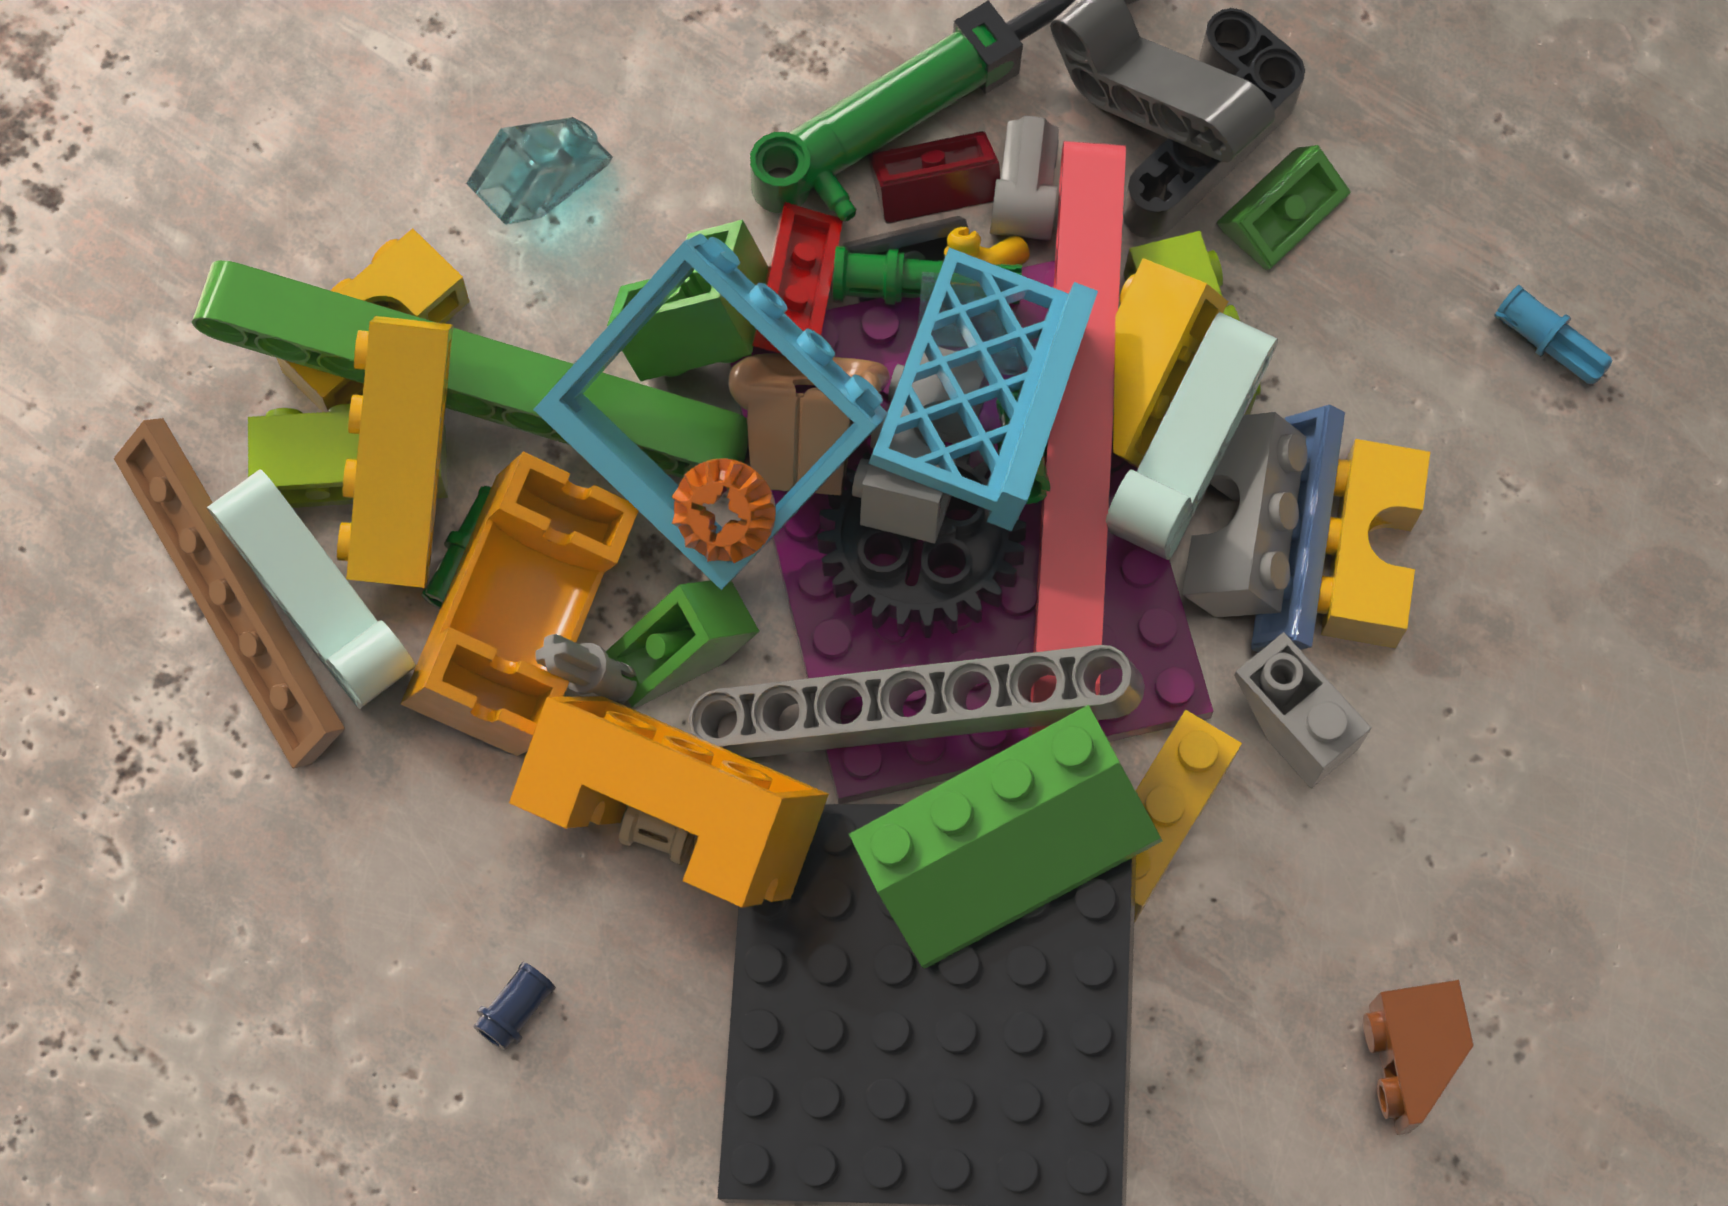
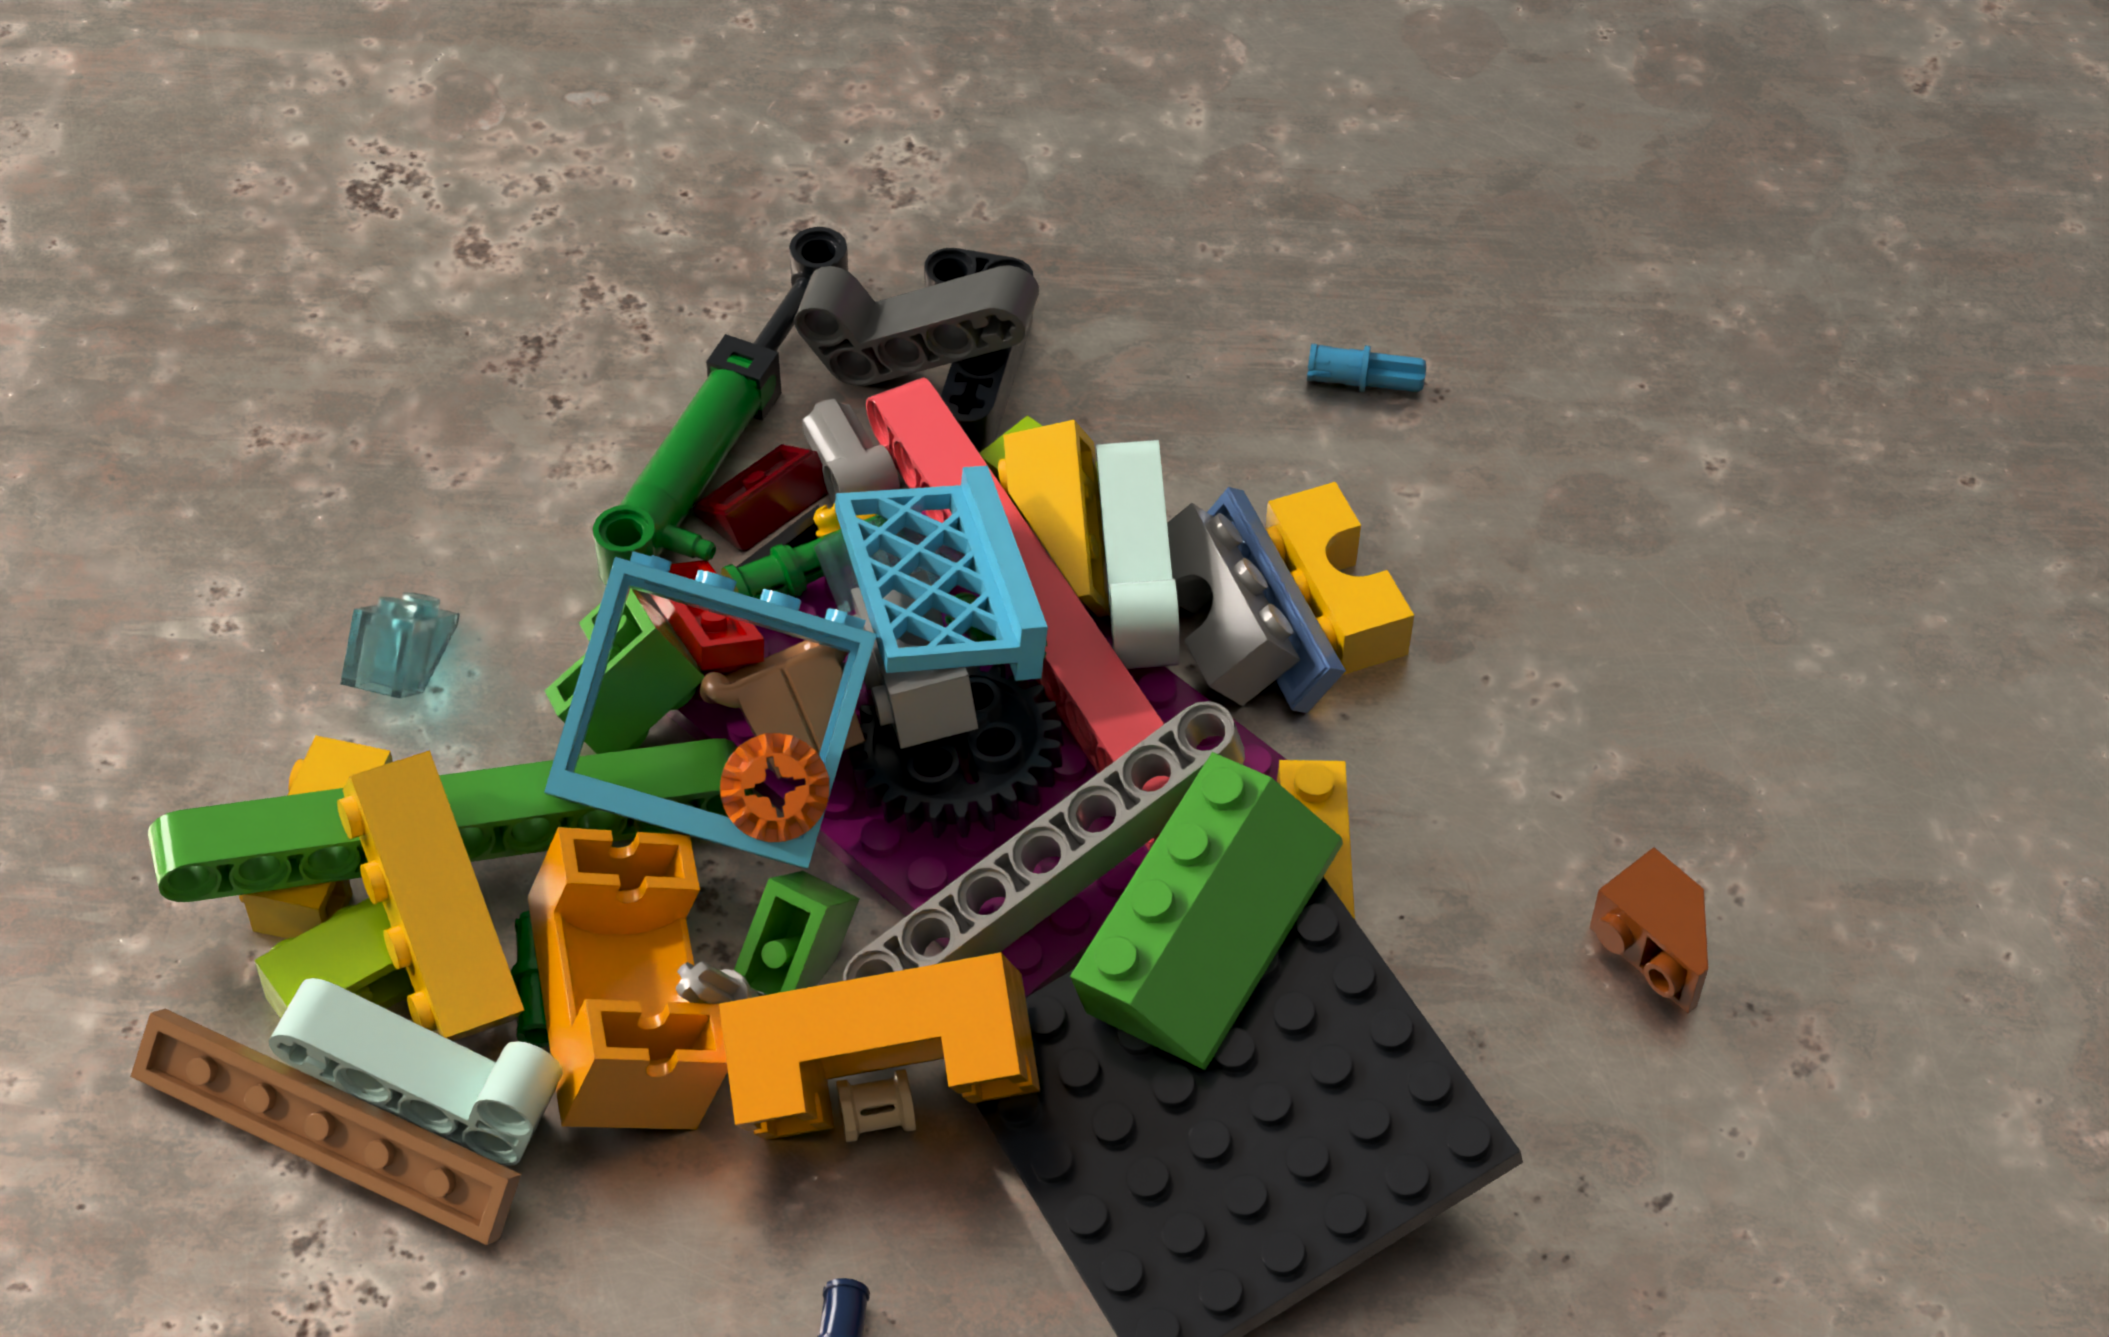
camera: 30 degrees left, 20 degrees down
bright green slope [1216,145,1351,270] -> none
light grey slope [1234,632,1372,789] -> none

